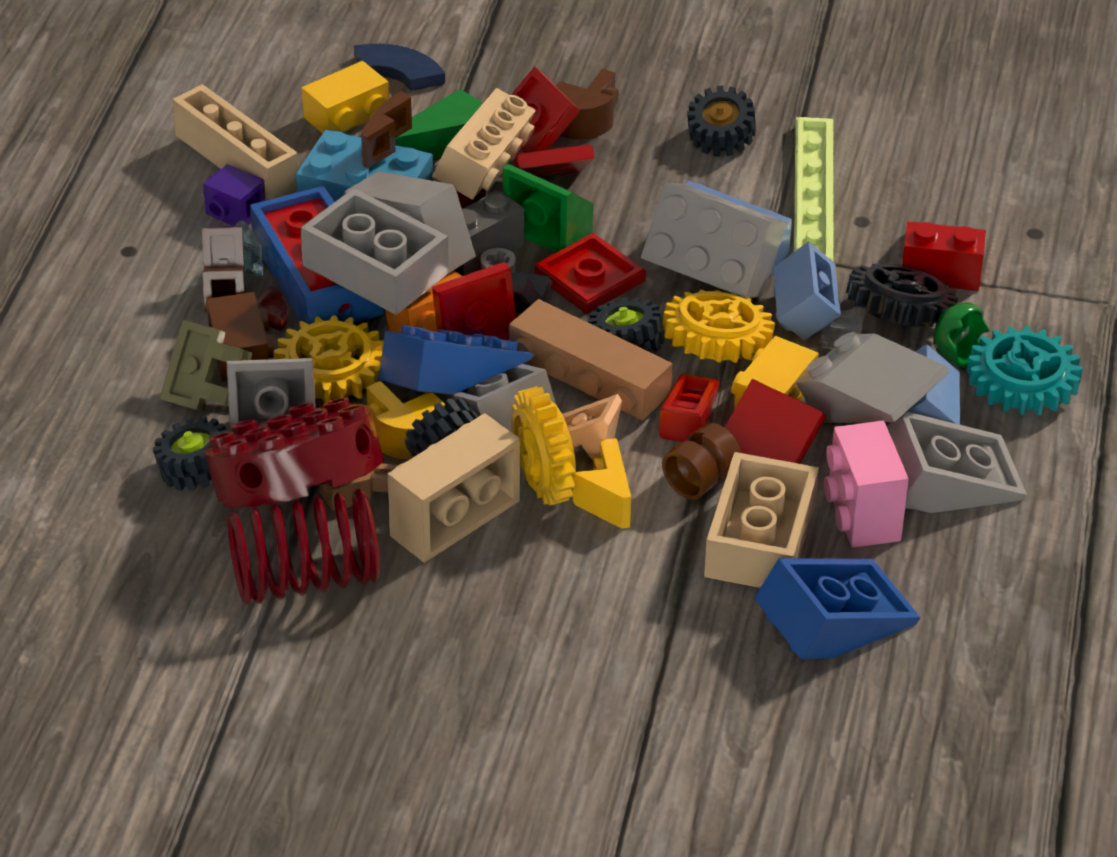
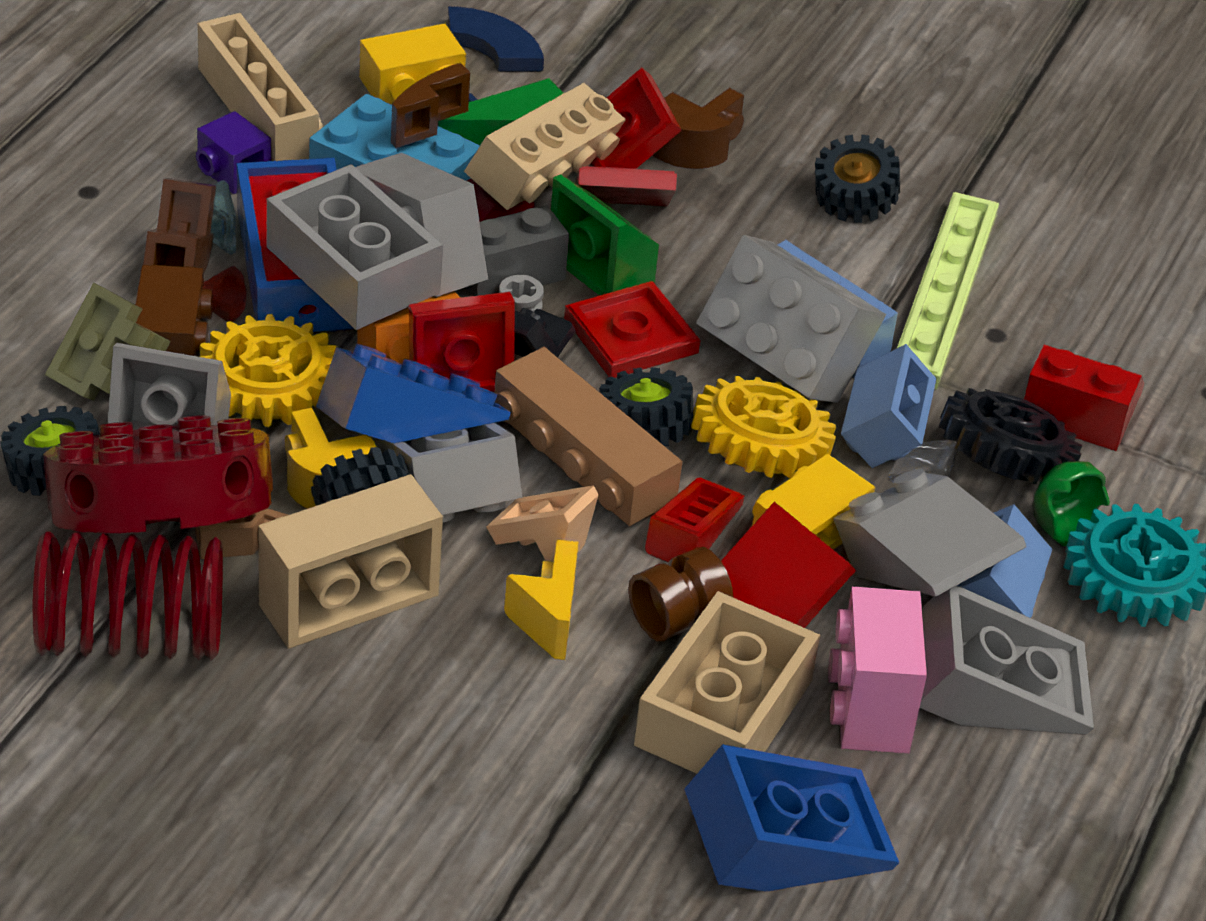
camera: 10 degrees right, 0 degrees up
yellow gear [511,386,576,506] -> none

